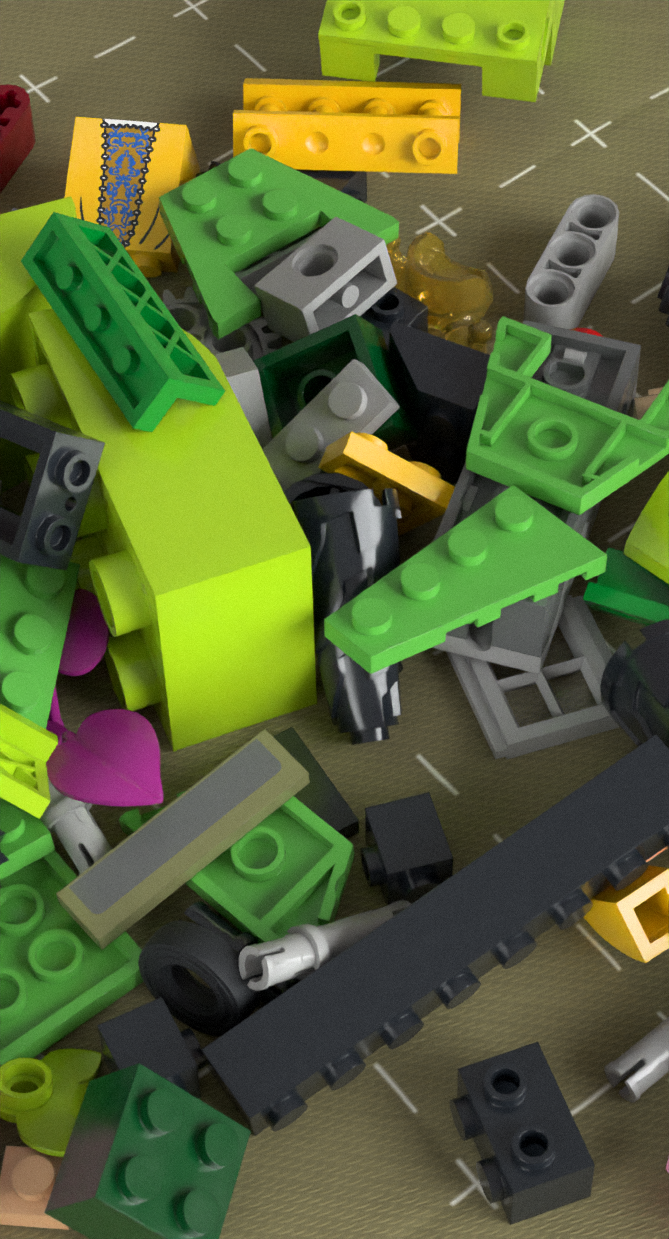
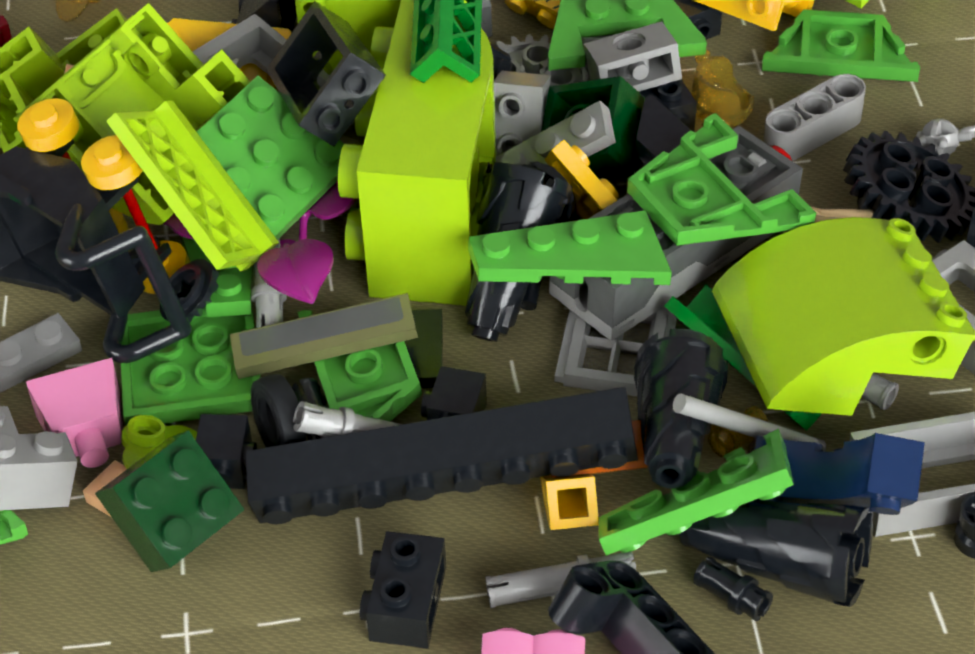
camera: 30 degrees right, 5 degrees down
none -> bright green wing [762,9,920,82]

